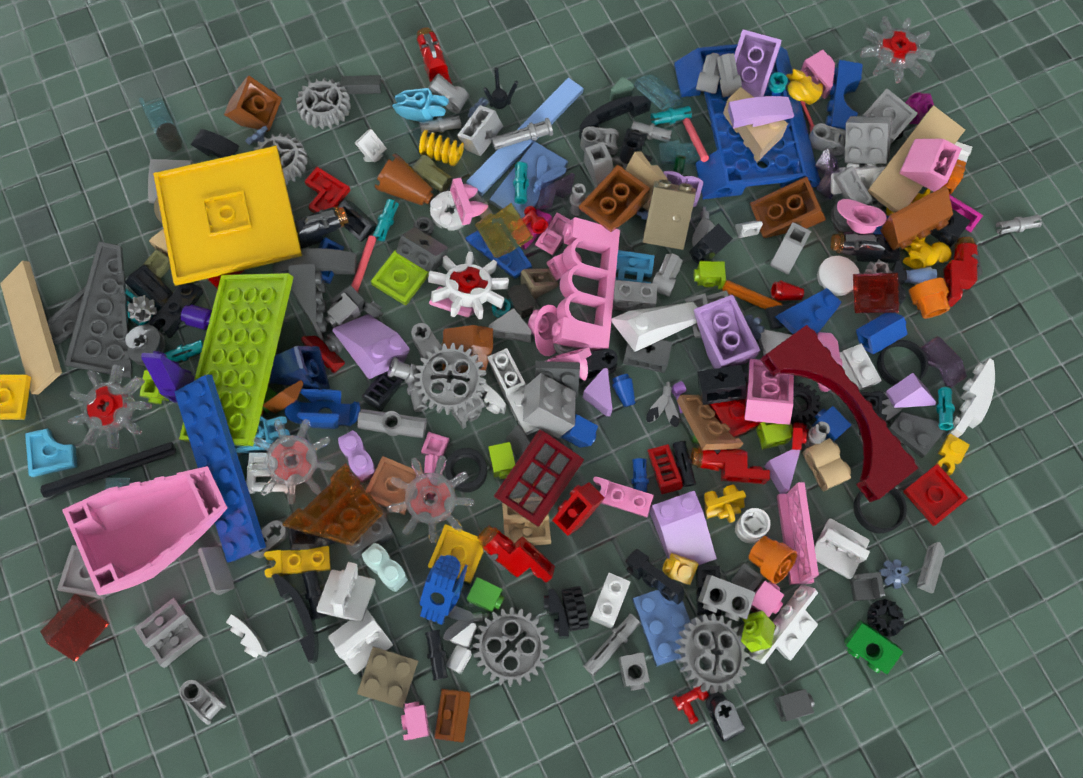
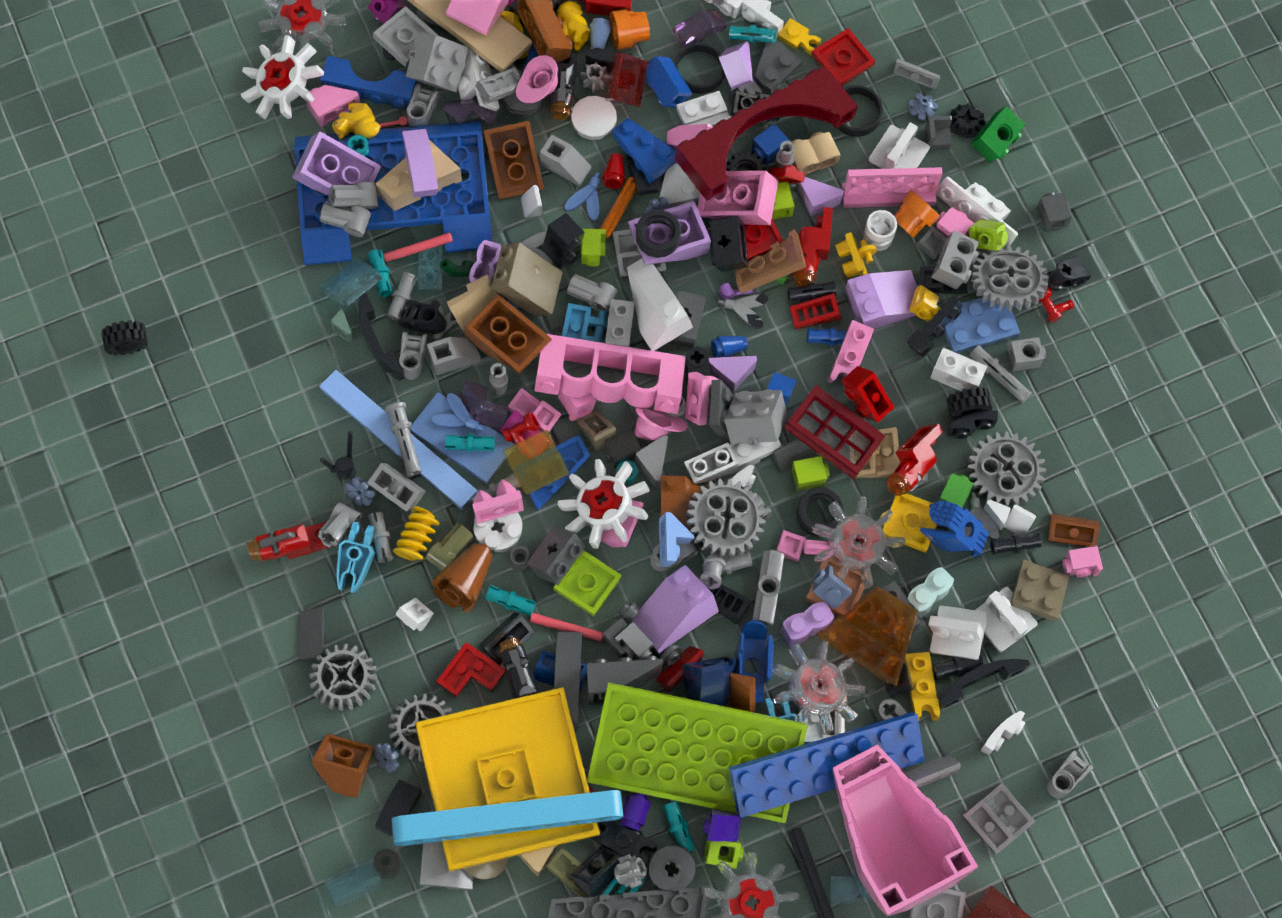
camera: 90 degrees left, 0 degrees up
none -> white gear [241,35,324,120]
none -> medium azure beam [391,790,624,846]
none -> medium blue piece [565,173,600,221]
none -> black tyre [636,210,681,258]
none -> light blue slope [659,512,694,567]
none -> sand blue bracket [812,565,851,610]

